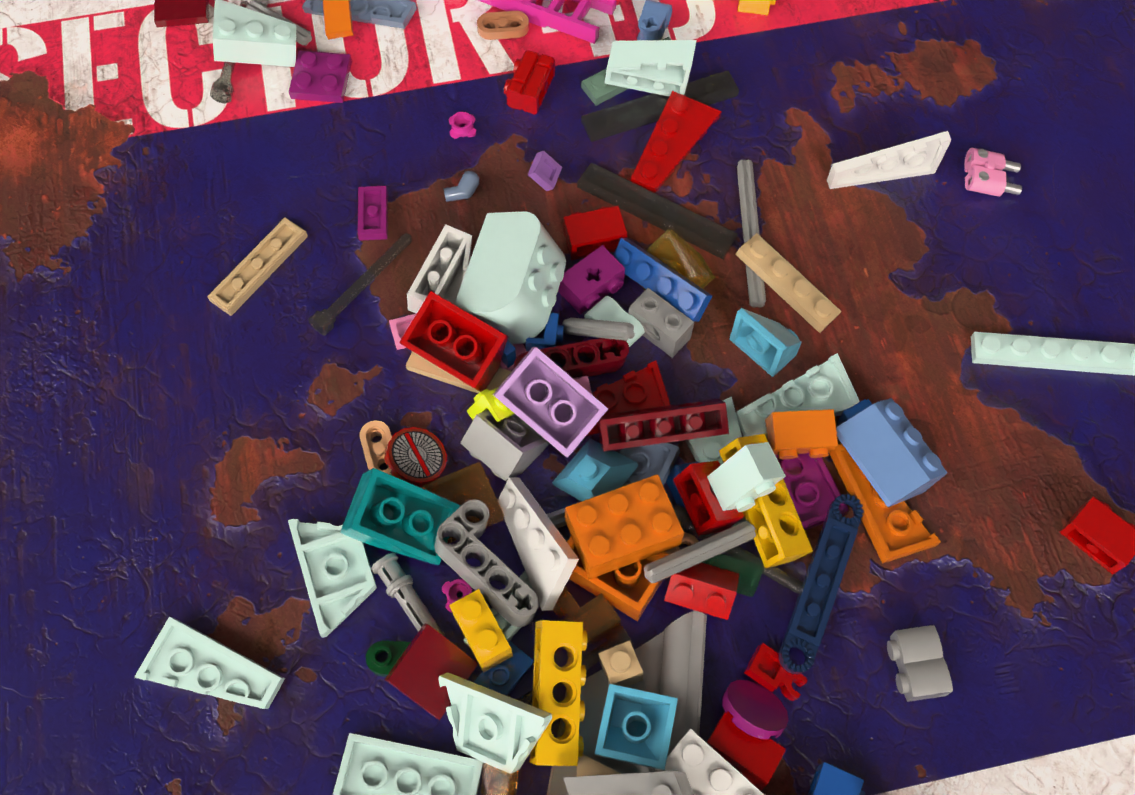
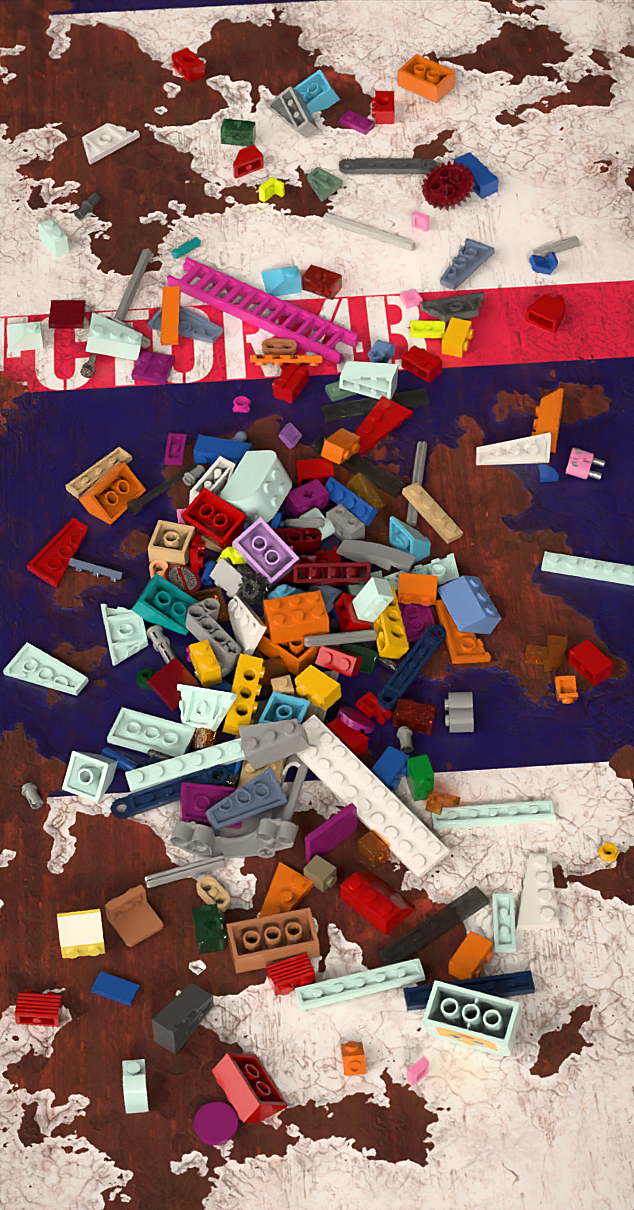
camera: 10 degrees right, 15 degrees down
none -> light aqua slope [7,321,43,352]
none -> red wing [27,517,88,589]
none -> plate [69,557,129,582]
none -> orange slope [79,462,146,524]
none -> tan brick [148,520,195,566]
none -> light grey pin [183,465,206,486]
none -> red wing [190,534,206,575]
none -> blue brick [193,435,252,469]
none -> blue pin [200,561,217,586]
none -> clear smoke gear [238,573,271,605]
none -> orange wing [250,354,322,366]
none -> yellow brick [295,665,341,711]
none -> orange brick [321,428,360,465]
none -> light grey slope [336,539,416,573]
none -> clear red brick [393,698,438,735]
none -> light grey pin [396,726,414,753]
none -> red brick [401,345,443,383]
none -> clear orange brick [525,635,568,671]
none -> orange slope [532,388,564,453]
none -> blue tile [538,464,559,482]
none -> orange bracket [555,675,579,704]

